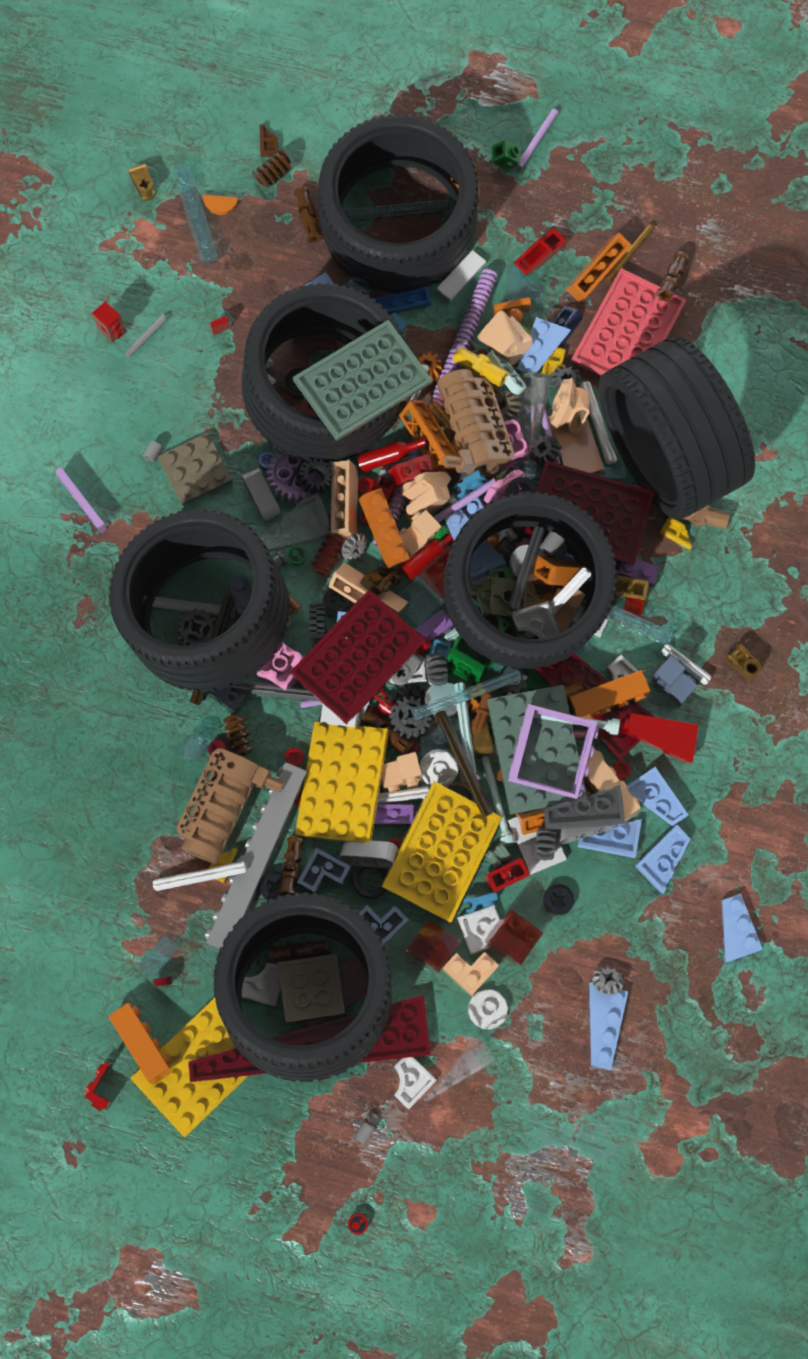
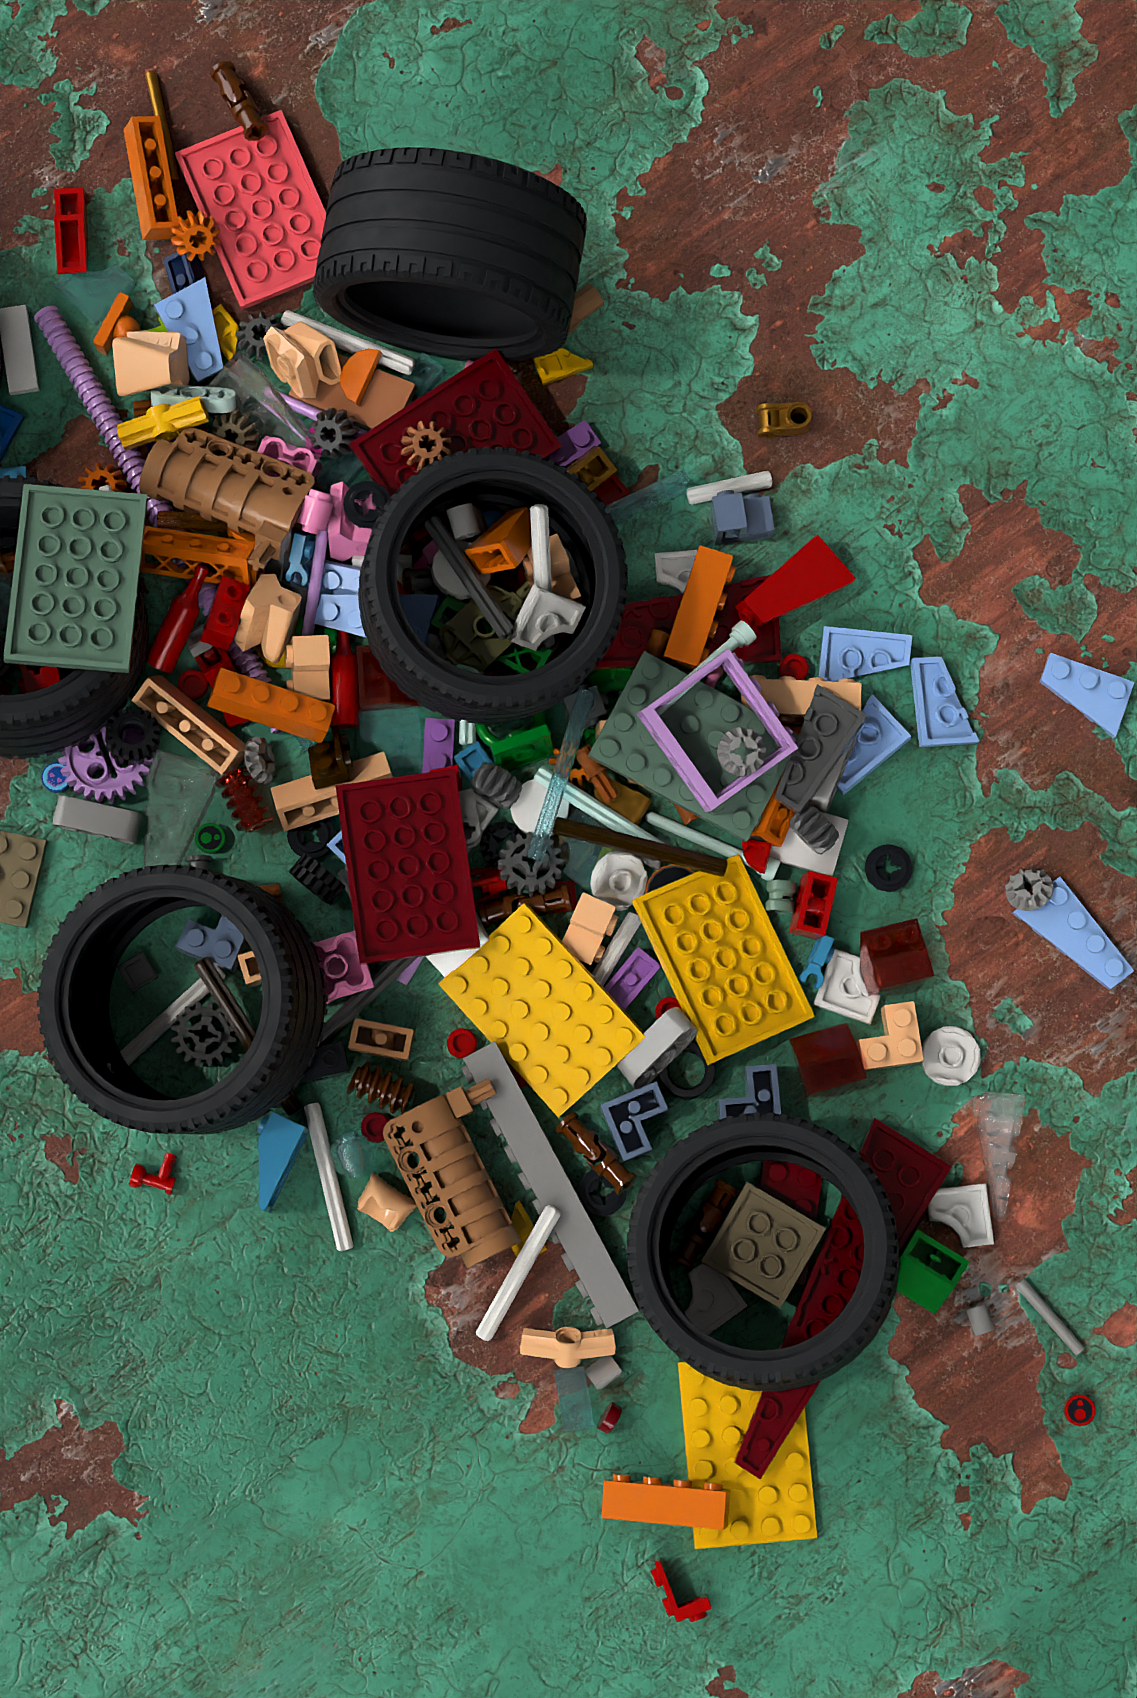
camera: 55 degrees left, 5 degrees up
none -> dark grey tile [117,951,158,993]
none -> red piece [129,1153,177,1195]
none -> orange gear [171,210,221,261]
none -> dark azure slope [257,1112,309,1213]
none -> bright pink brick [297,488,334,535]
none -> white axle [304,1103,353,1251]
none -> orange tile [340,348,383,406]
none -> medium nougat brick [348,1018,415,1062]
none -> light nougat hair [357,1171,417,1232]
none -> nougat gear [401,421,451,471]
none -> light nougat piece [520,1327,616,1368]
none -> light grey slope [585,1356,622,1390]
none -> light grey gear [717,727,767,776]
none -> red tile [742,838,772,874]
none -> green slope [896,1229,970,1314]
none -> light grey bar [1015,1278,1085,1355]

